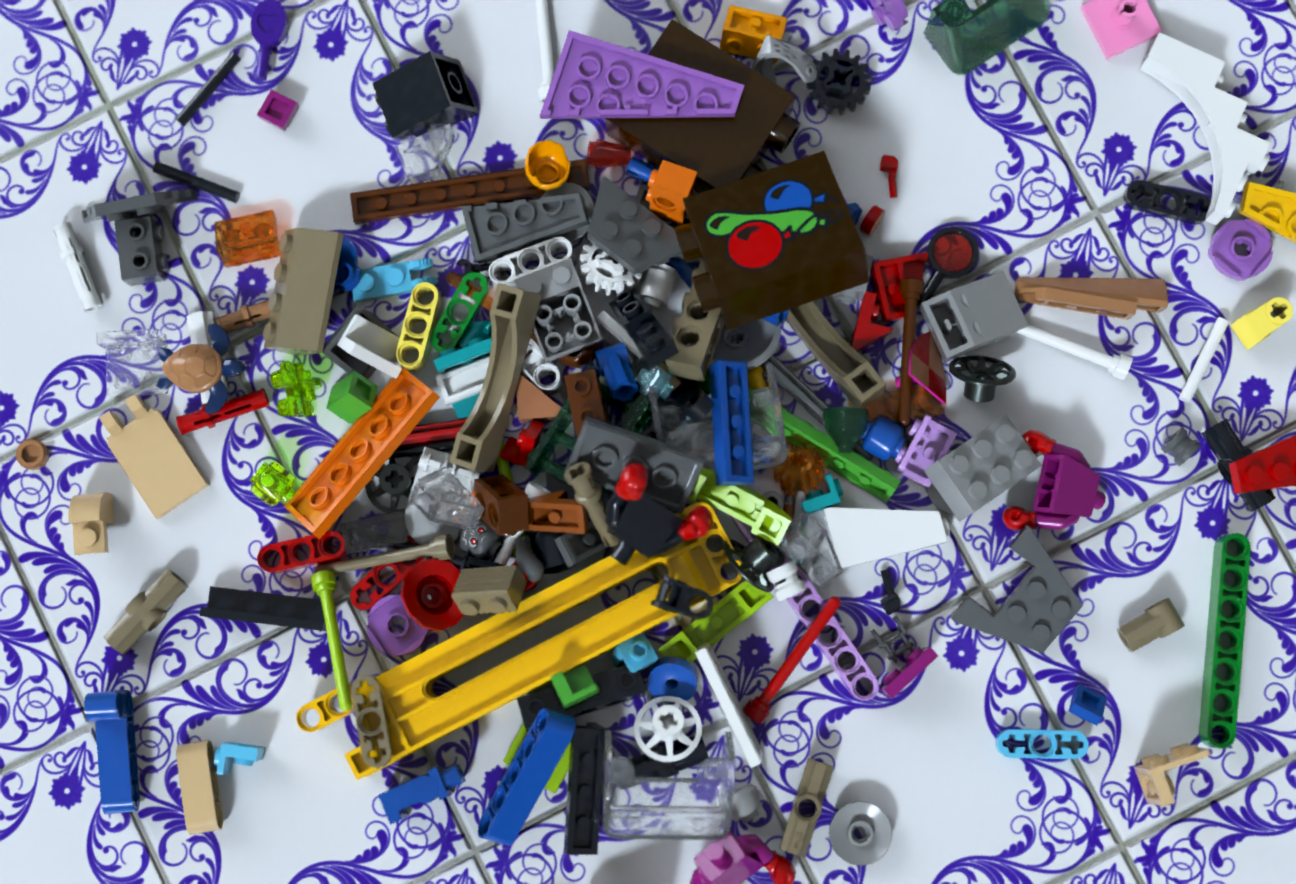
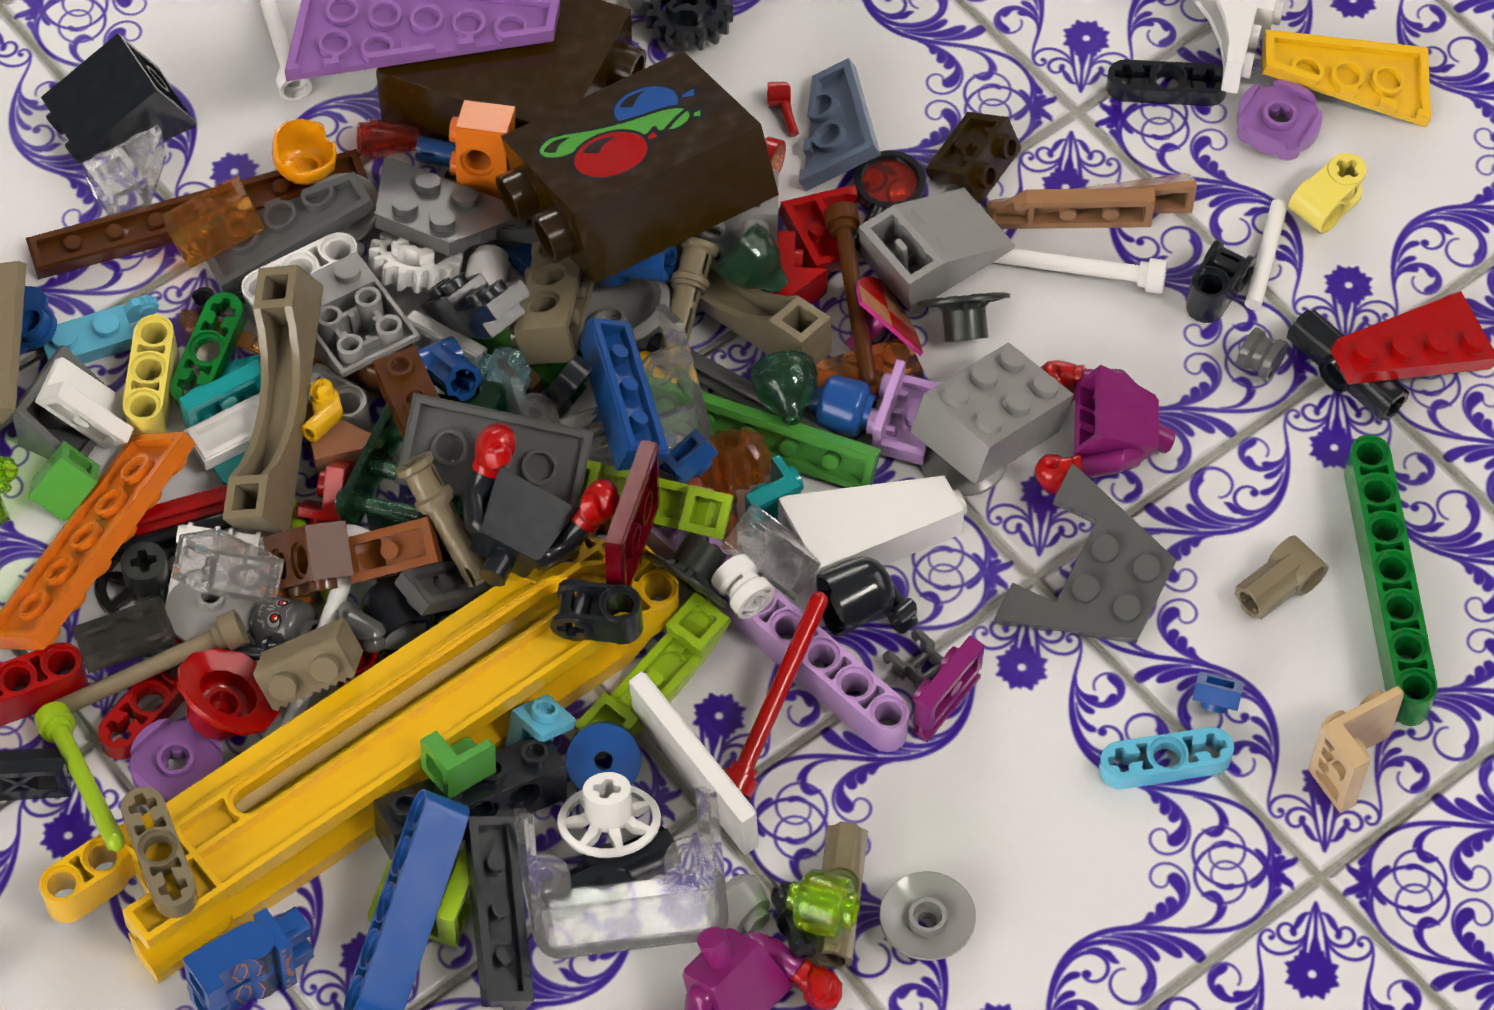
camera: 20 degrees left, 25 degrees down
none -> clear orange bracket [162,175,265,268]
none -> yellow arm [301,378,343,443]
none -> dark red tile [605,440,660,586]
none -> dark tan pin [654,237,719,372]
none -> blue plate [664,428,719,484]
none -> clear green helmet [716,222,789,293]
none -> black axle [771,881,819,958]
none -> clear neon green head [786,869,861,938]
none -> sand blue wing [799,58,881,191]
none -> black helmet [816,557,895,636]
none -> dark brown bracket [925,112,1021,204]
none -> black piece [1186,239,1256,323]

